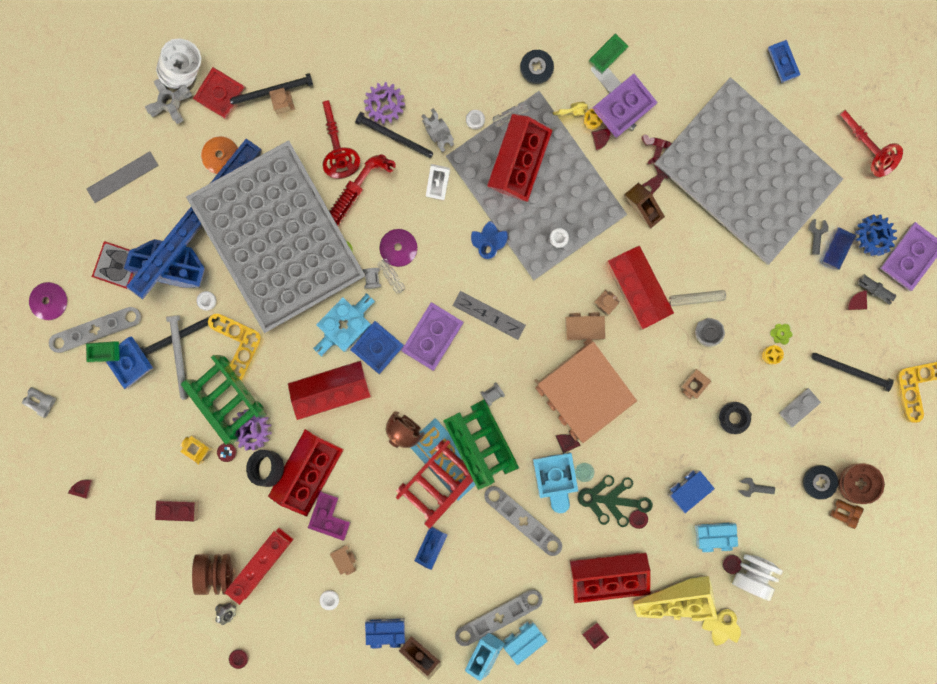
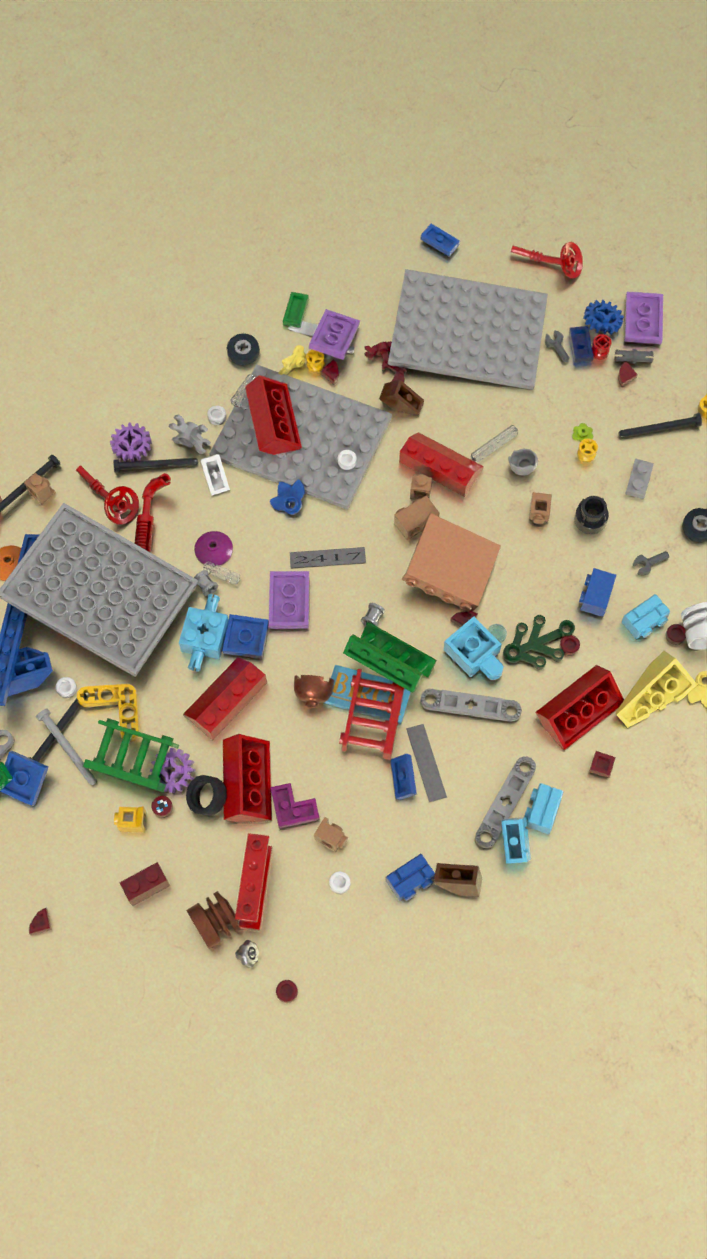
camera: 25 degrees left, 20 degrees down
none -> flat silver sticker [406,724,447,802]
none -> red wheel [591,334,612,360]

